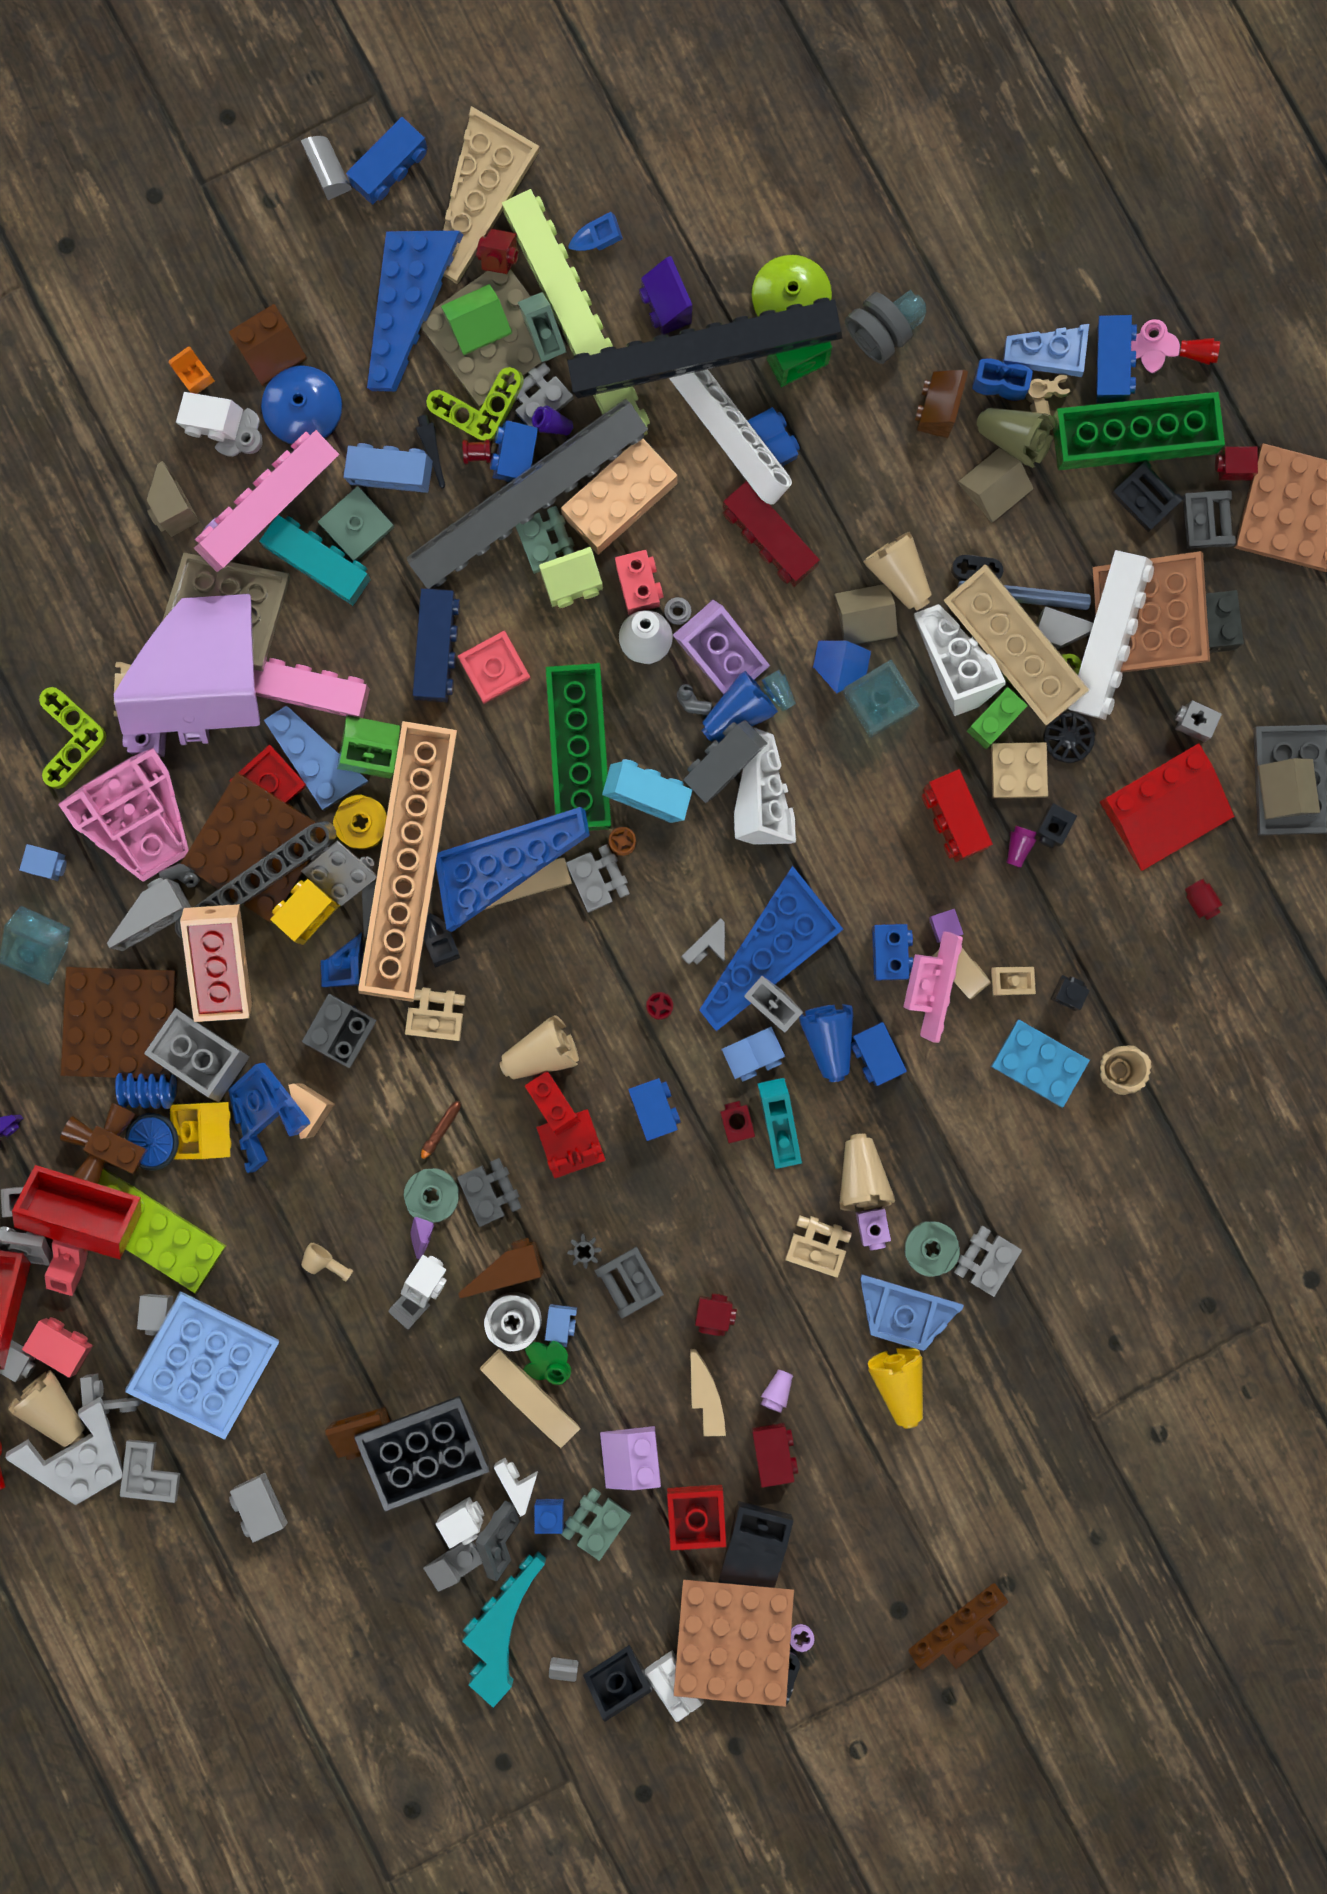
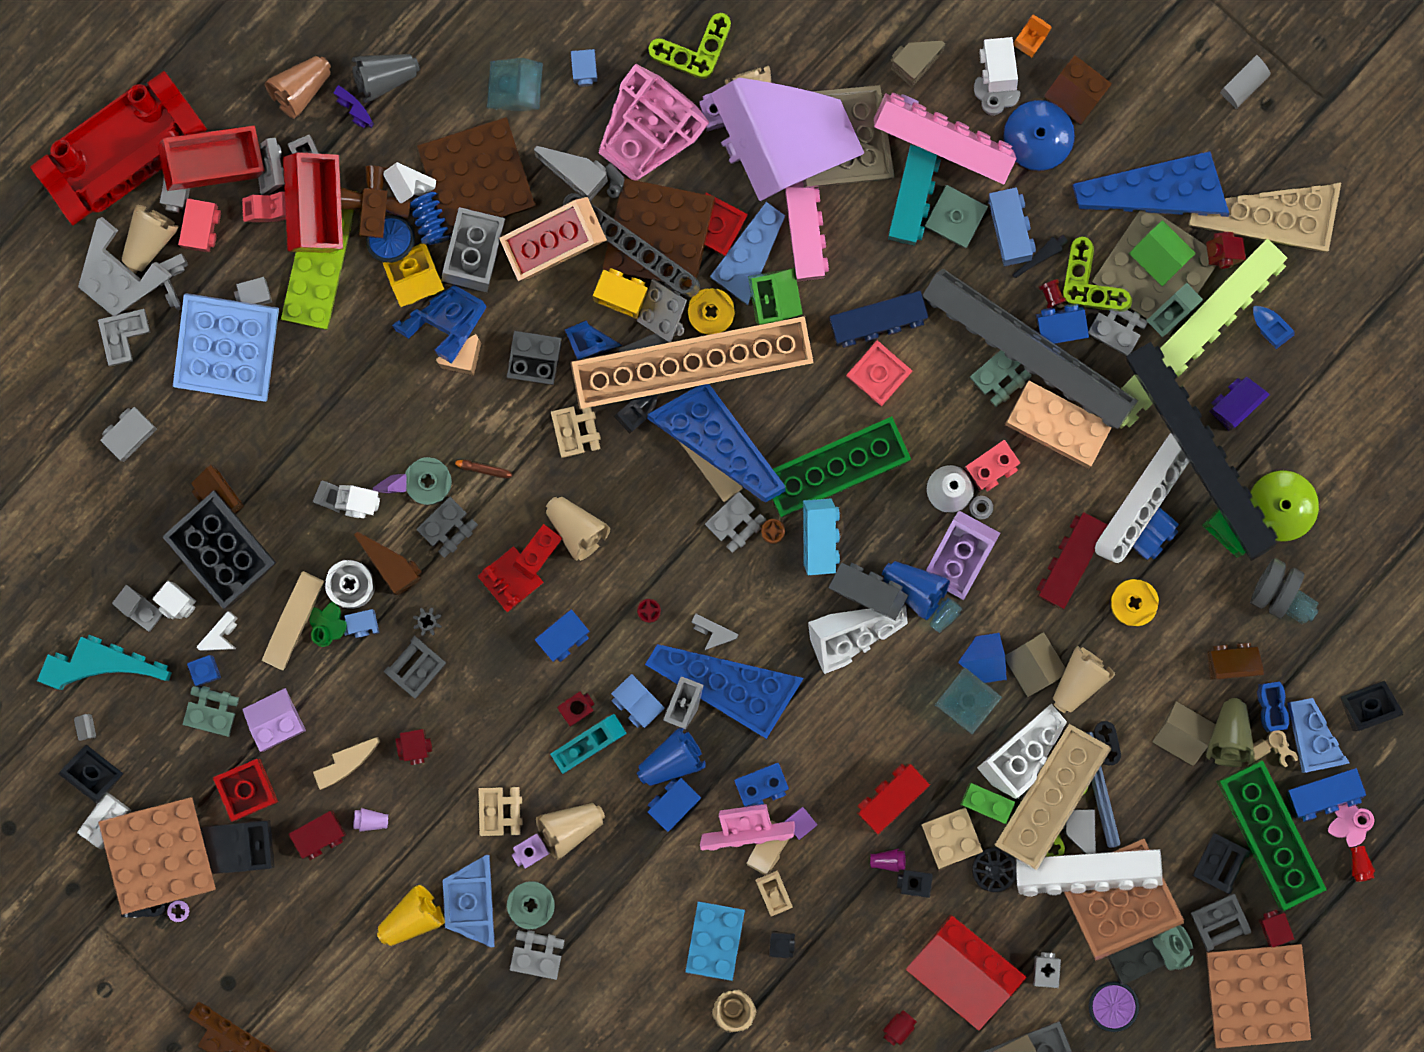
camera: 70 degrees right, 0 degrees up
tan bar [301,1243,353,1282] -> none
blue brick [346,117,428,205] -> none
dark grey plate [475,1501,520,1581] -> none
dark purple cone [532,406,573,435] -> none
yellowish green slope [539,547,603,608] -> none
dark grey arm [677,684,712,715] -> none
none -> white slope [384,163,436,203]
none -> medium lavender wheel [1089,981,1139,1032]
none -> yellow plate [1111,579,1159,626]
none -> sand green plate [1153,925,1194,970]
none -> black slope [1341,681,1403,731]

